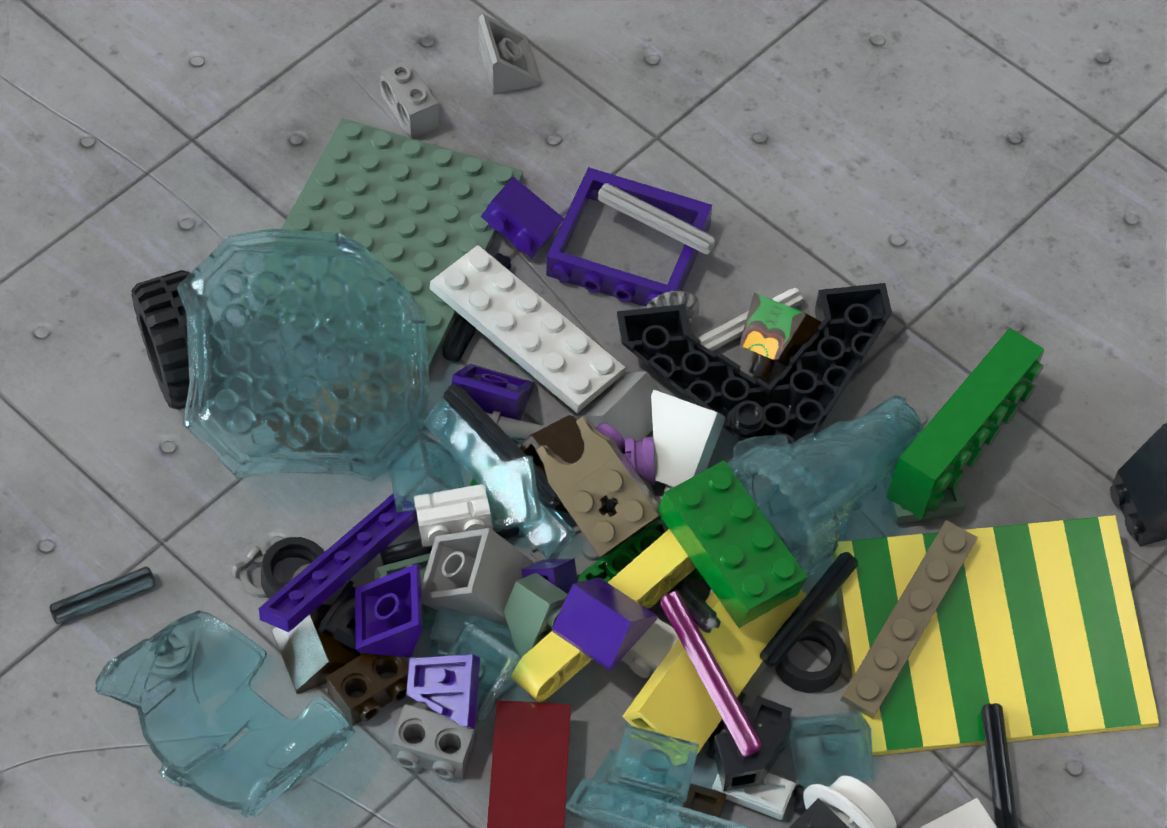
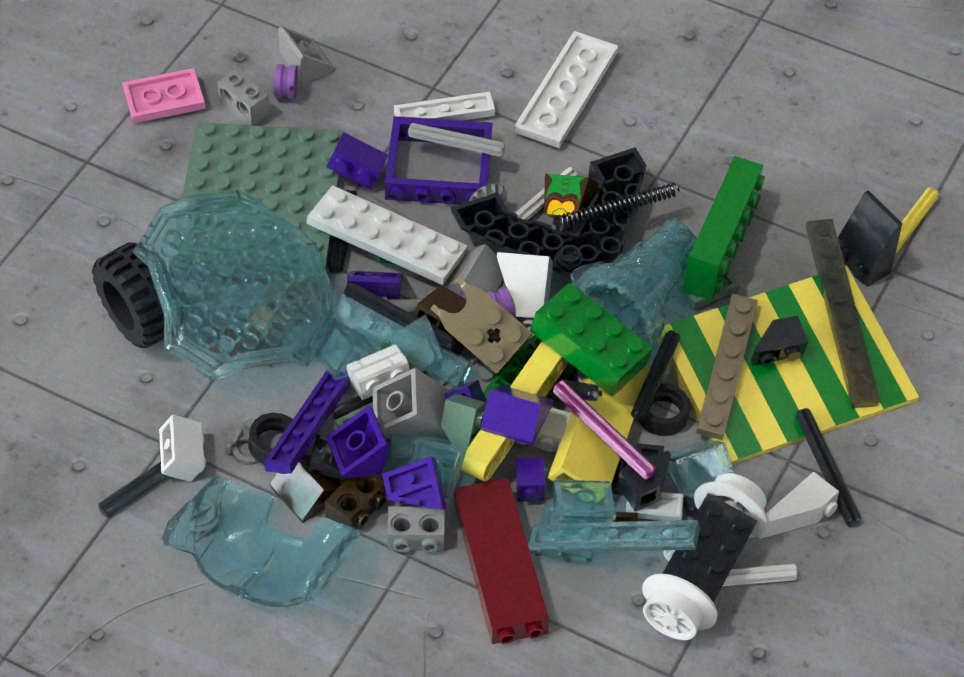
camera: 15 degrees left, 5 degrees down
none -> bright pink plate [122,68,205,124]
none -> white brick [159,414,206,482]
none -> medium lavender wheel [274,64,298,99]
none -> white plate [394,92,495,121]
none -> white plate [514,31,618,148]
none -> dark purple brick [515,457,545,502]
none -> black piece [557,182,680,229]
none -> black slope [751,316,808,365]
none -> clear smoke plate [806,219,880,409]

